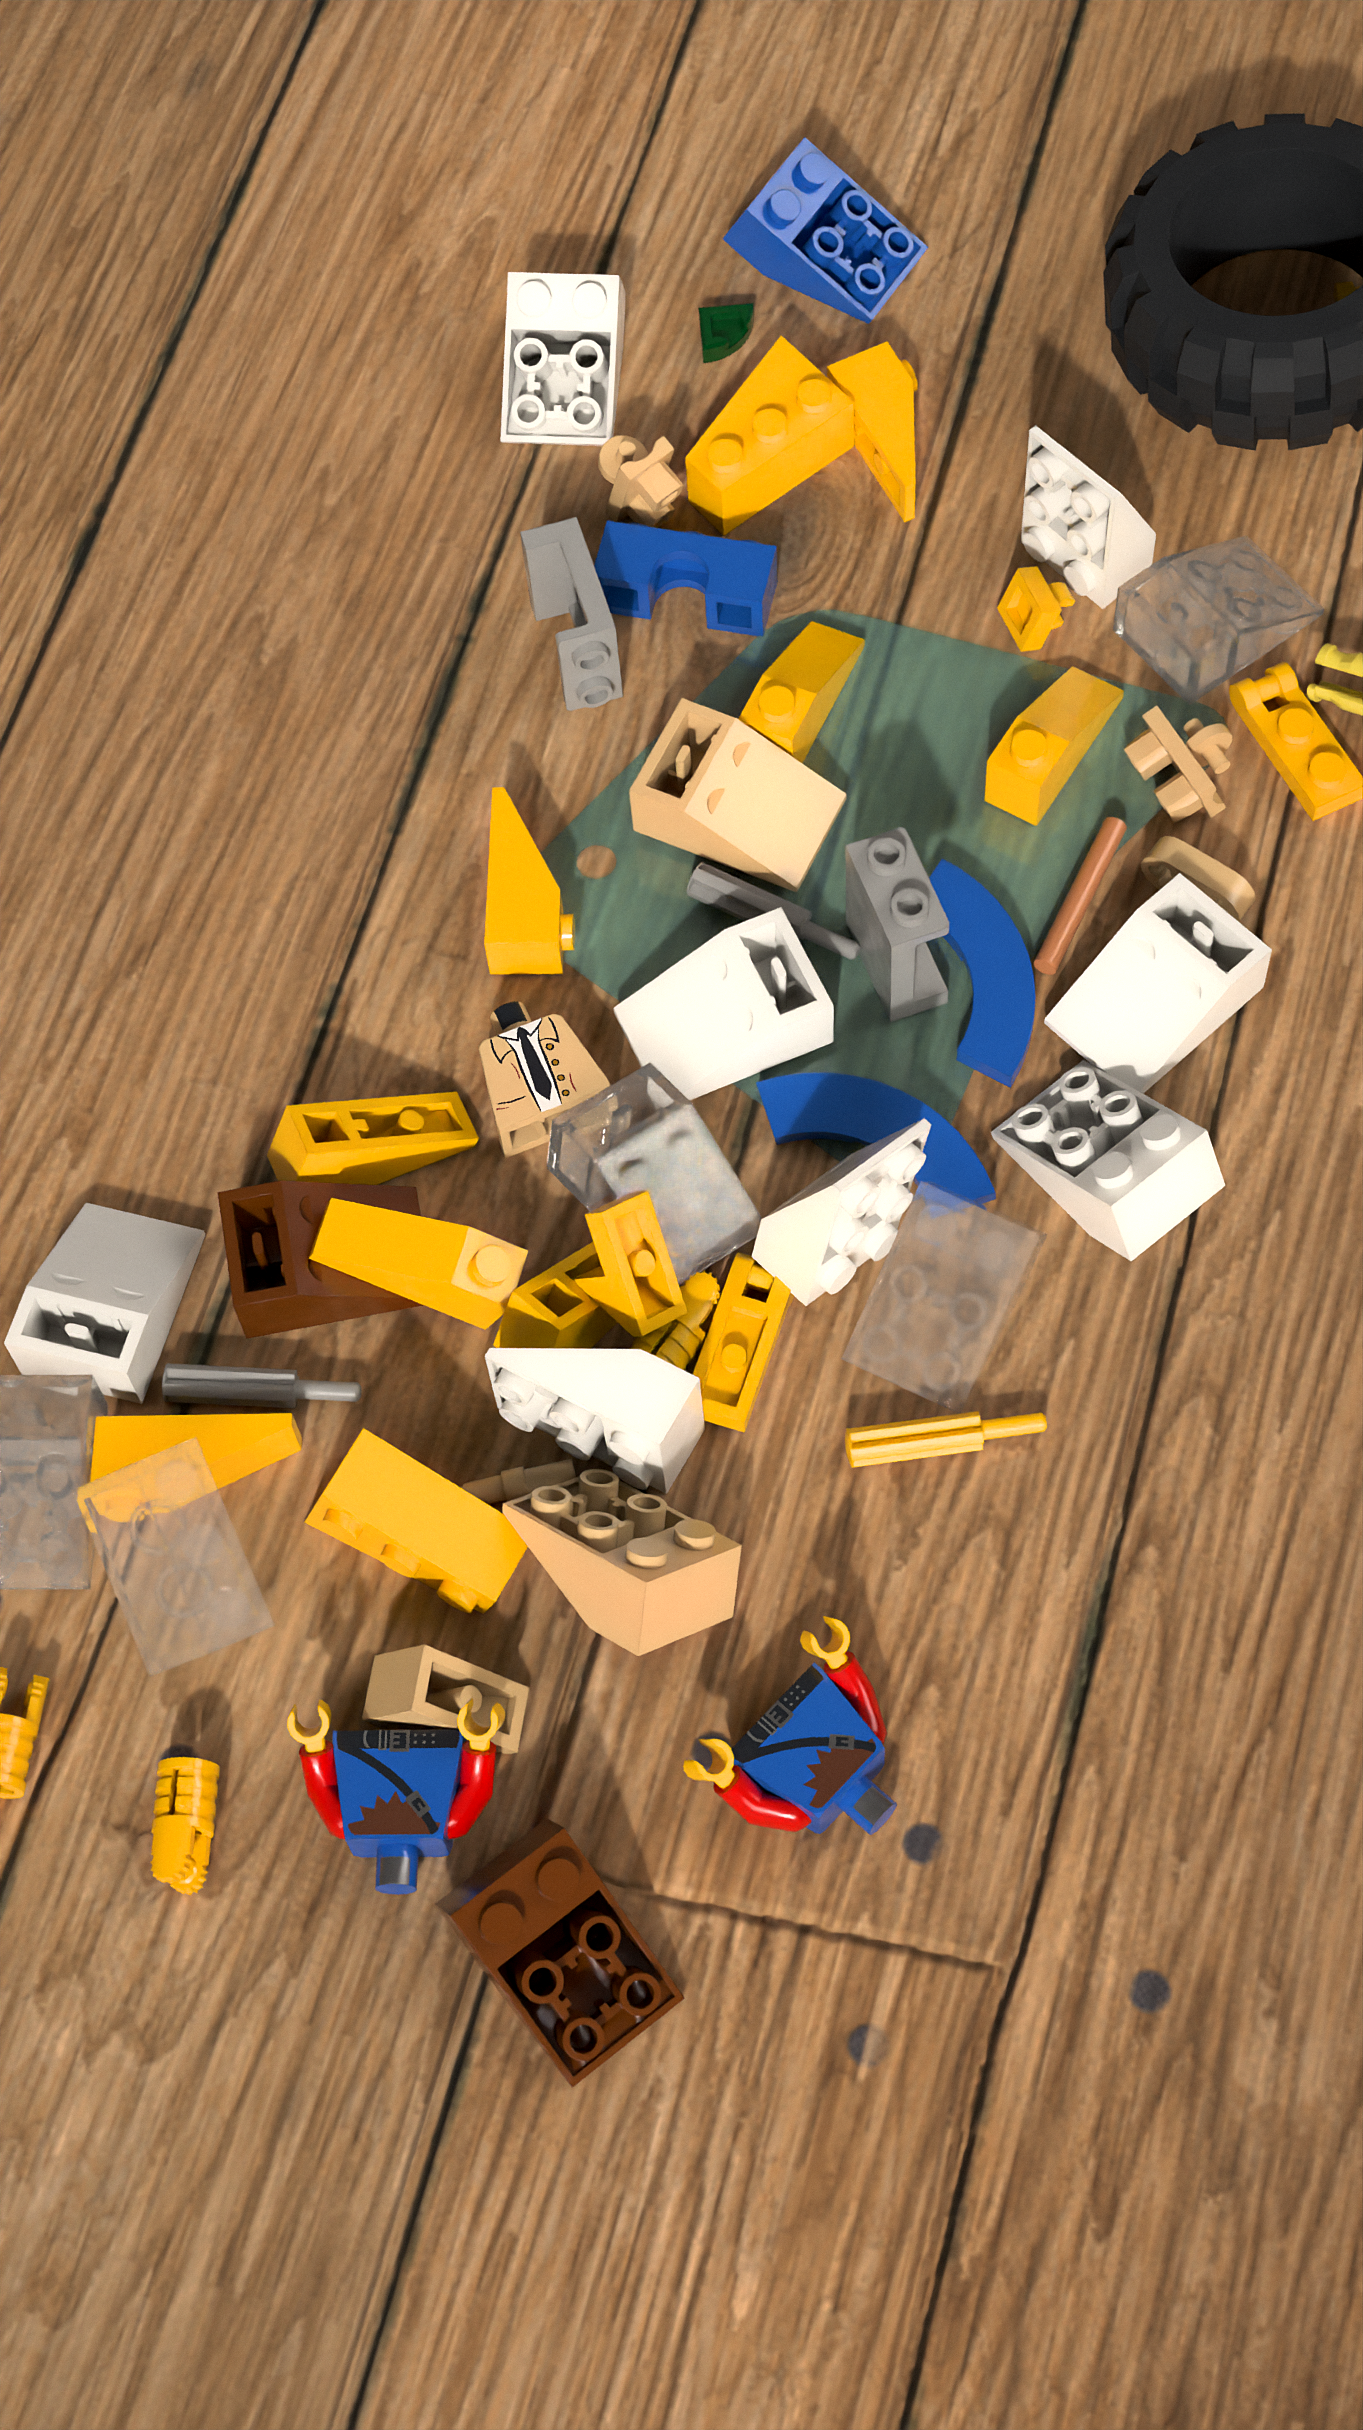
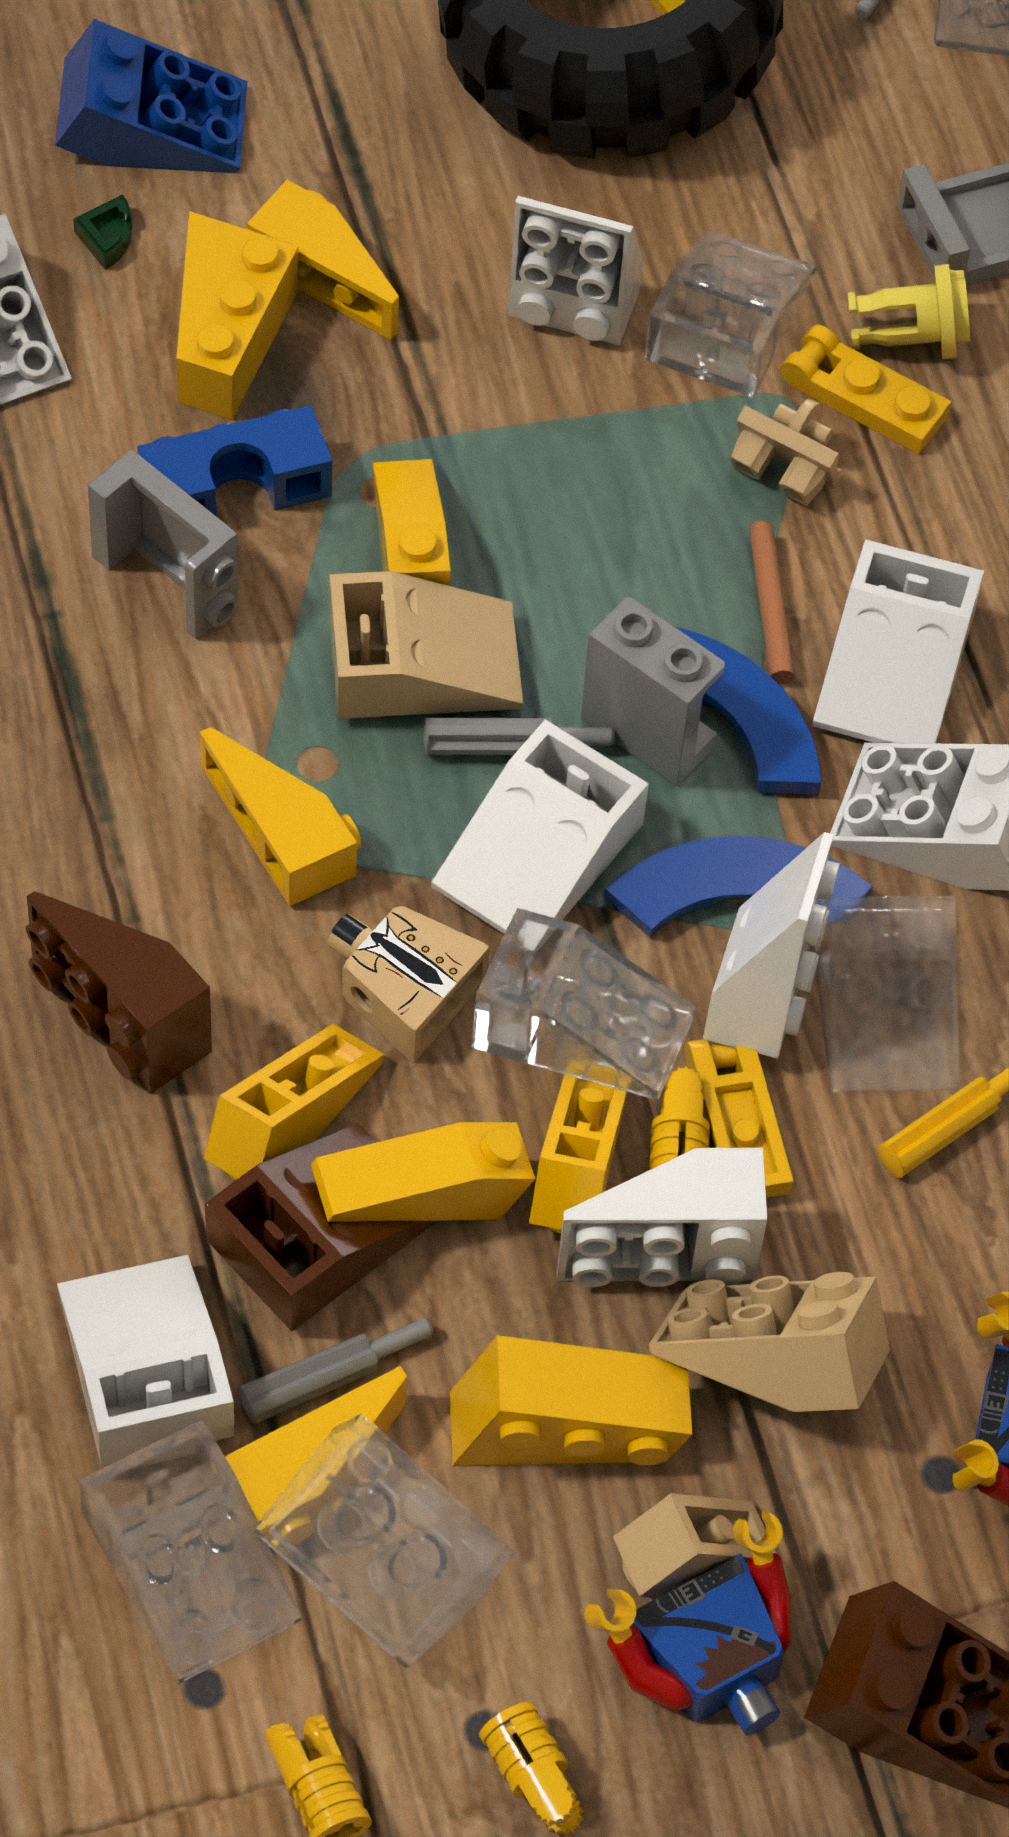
camera: 40 degrees left, 5 degrees down
tan piece [462,1458,576,1504] -> none
yellow slope [574,1190,688,1337] -> none
tan hips [598,435,684,528] -> none
yellow slope [984,666,1124,826] -> none
yellow tile [997,566,1075,652] -> none
tan beam [1141,836,1256,922] -> none
none -> reddish brown slope [26,891,212,1094]

